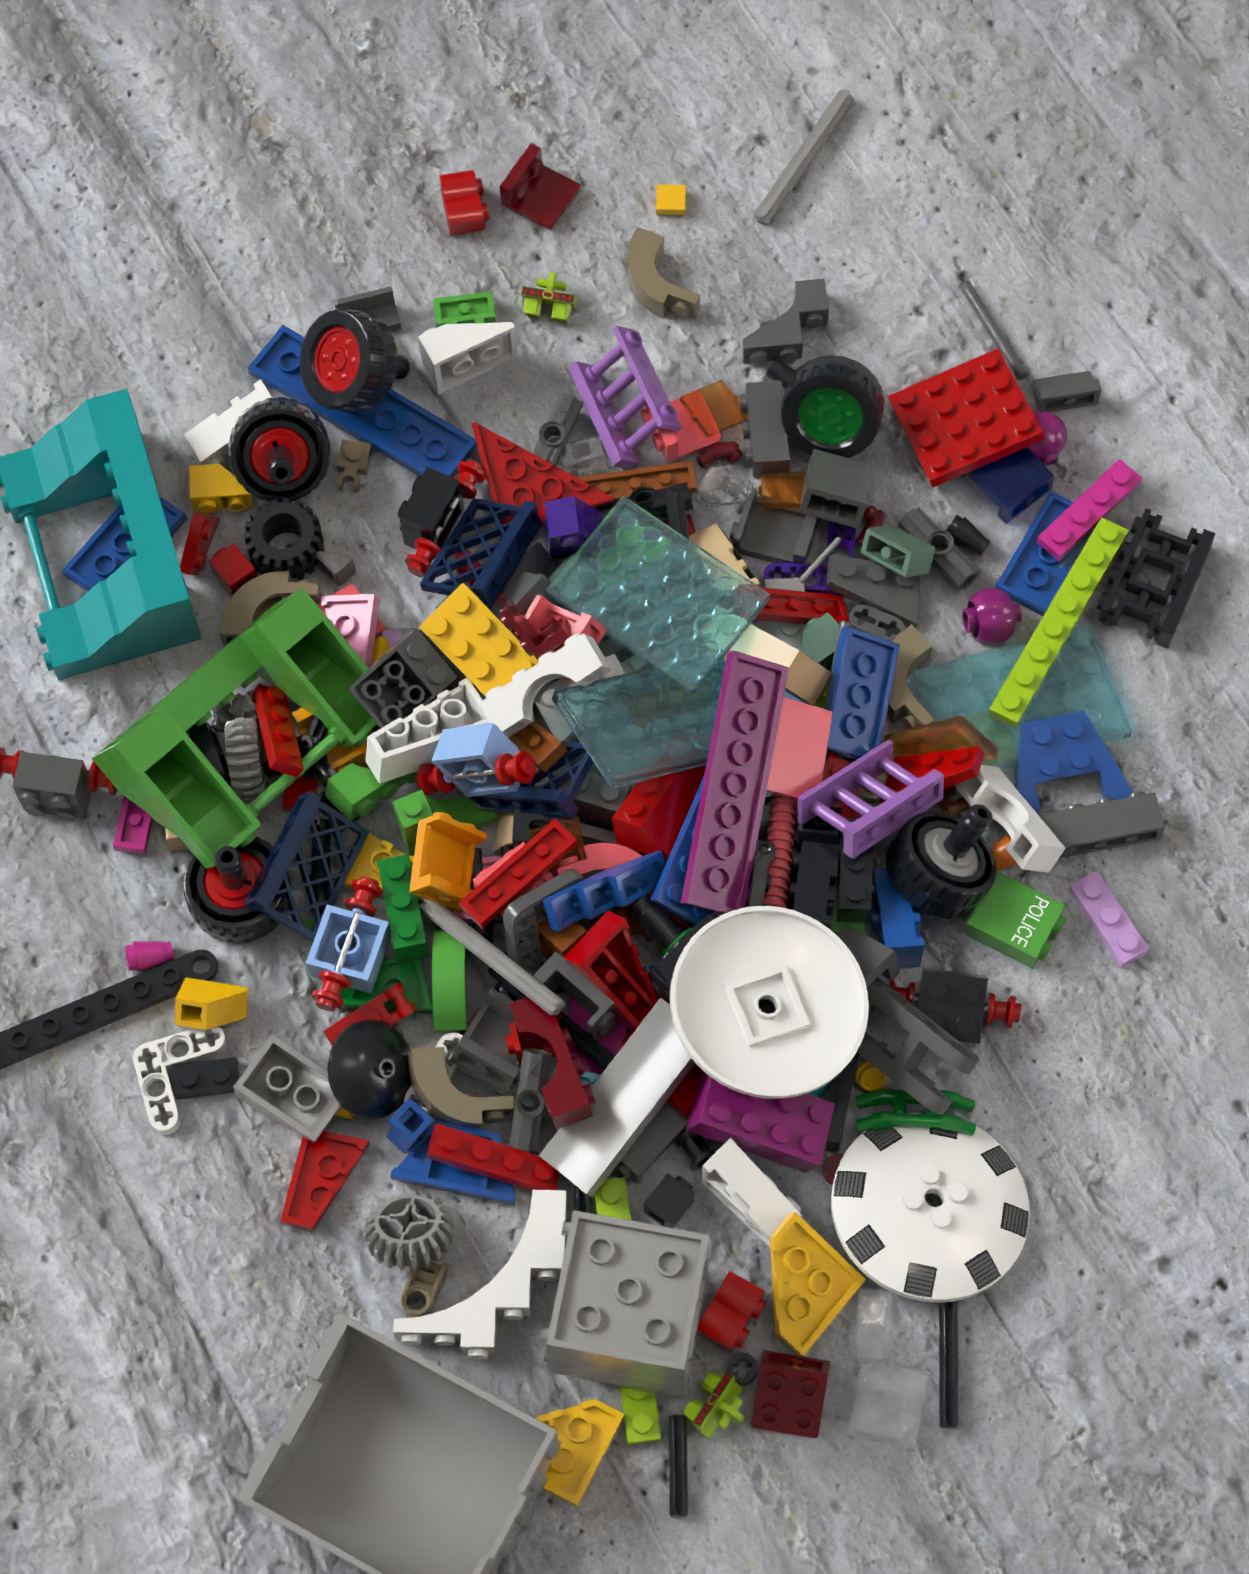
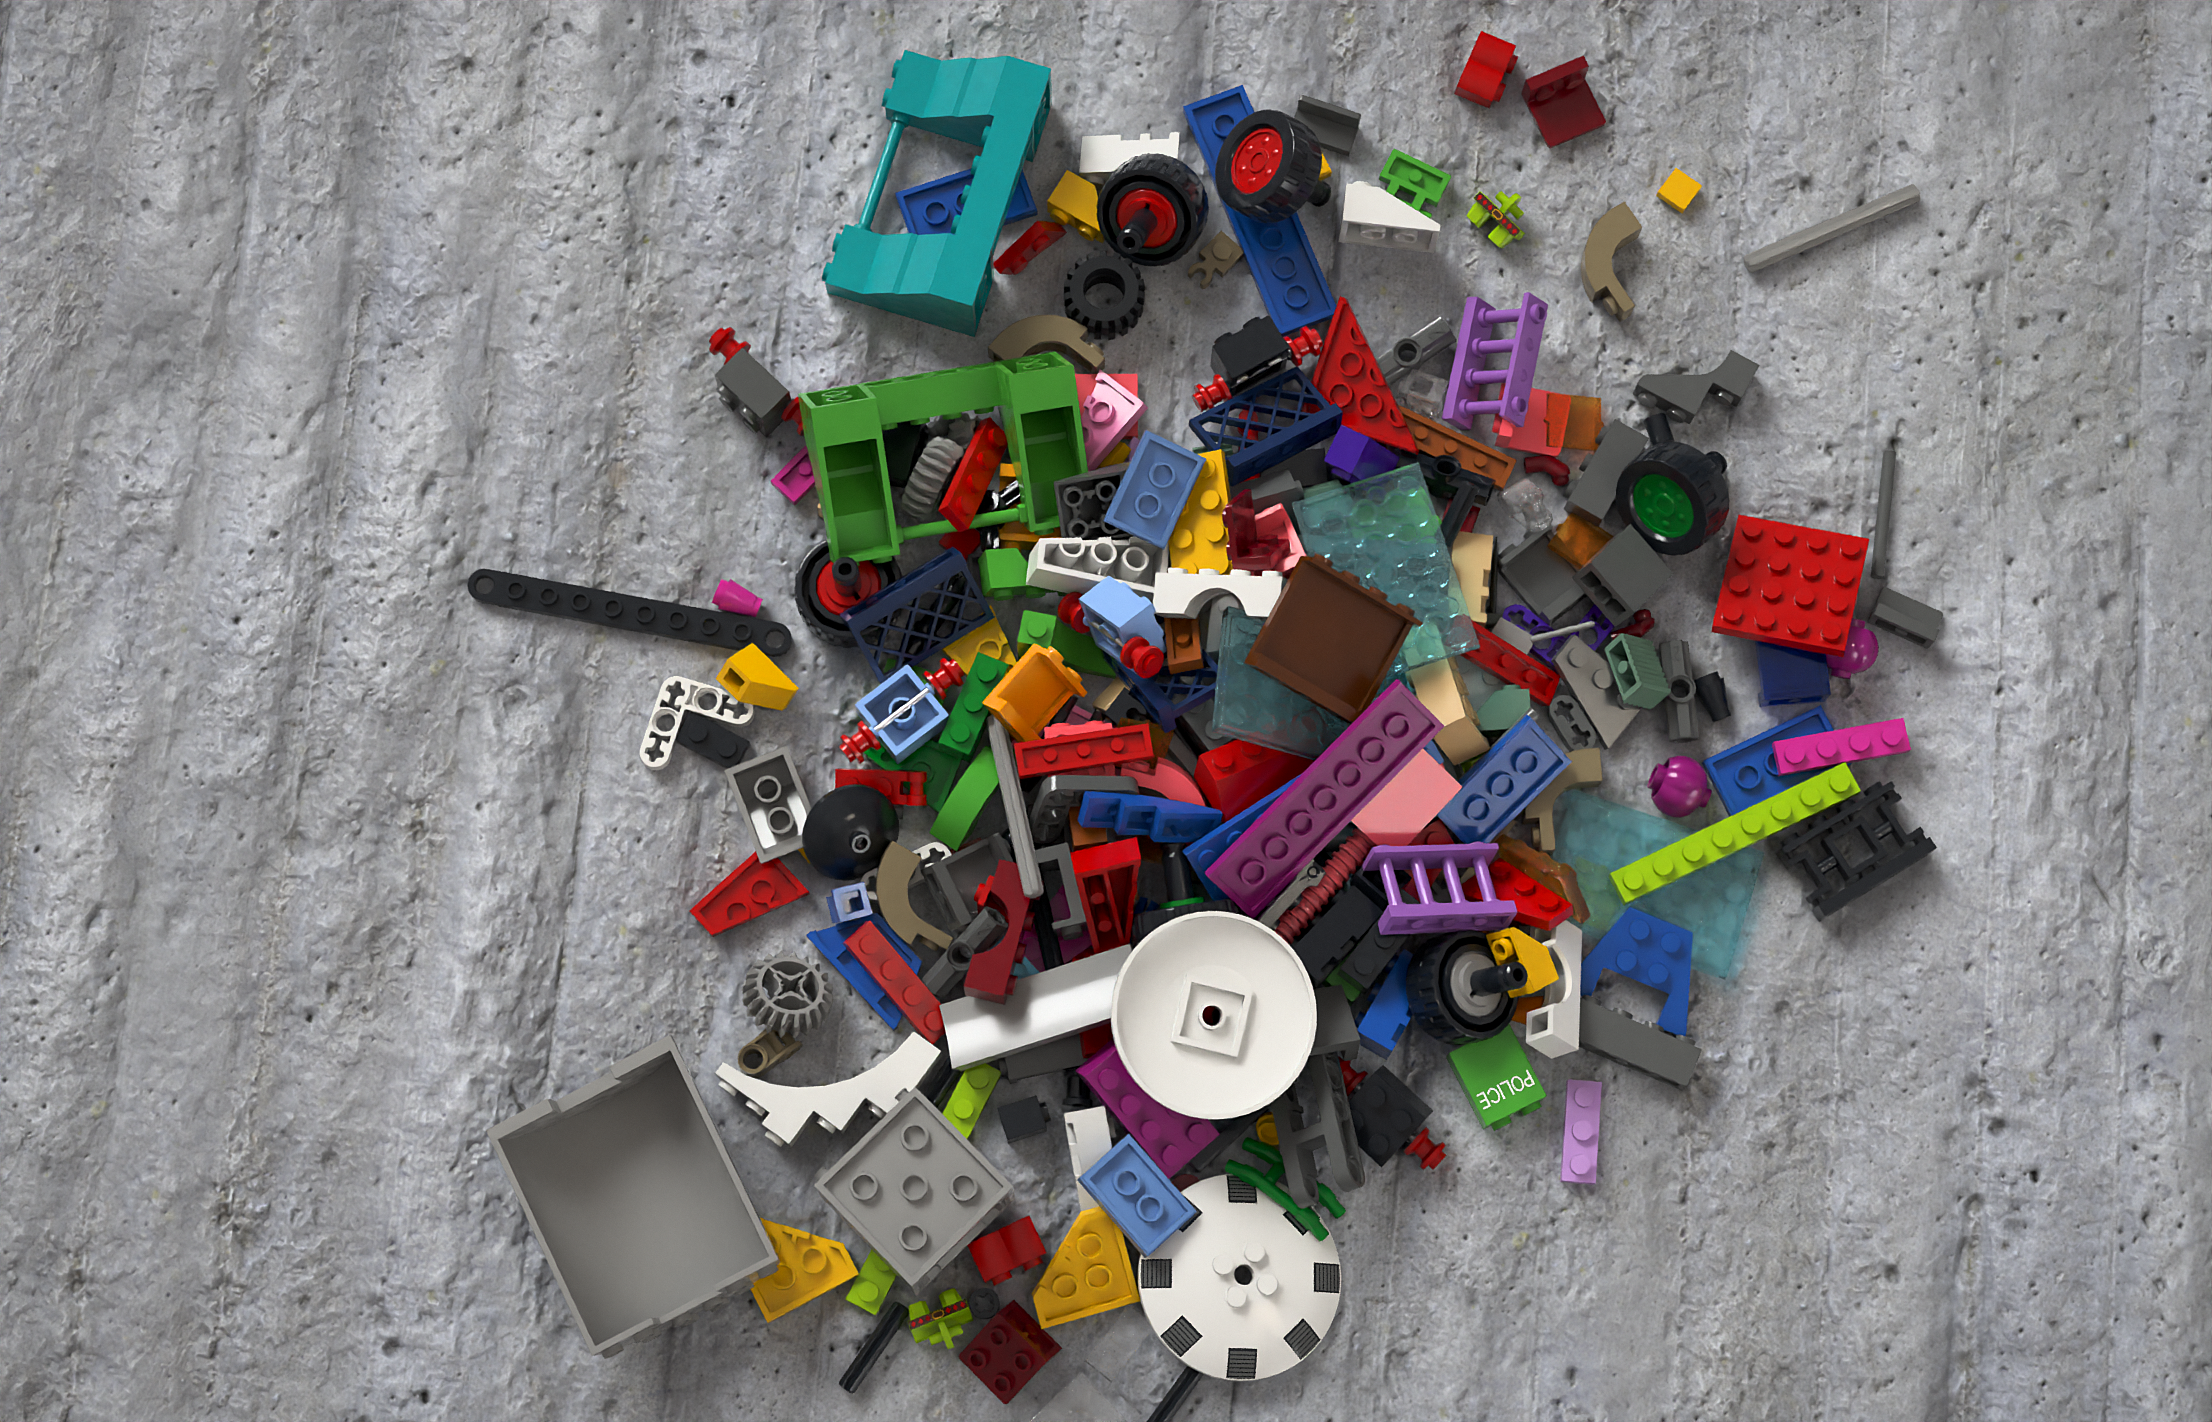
camera: 30 degrees right, 10 degrees up
red brick [209,543,257,597] -> none
flat silver slope [316,551,356,586] -> none
none -> medium blue tile [1077,1134,1197,1258]
none -> medium blue tile [1103,430,1206,550]
none -> reddish brown panel [1244,553,1423,725]
none -> yellow slope [1486,927,1559,998]

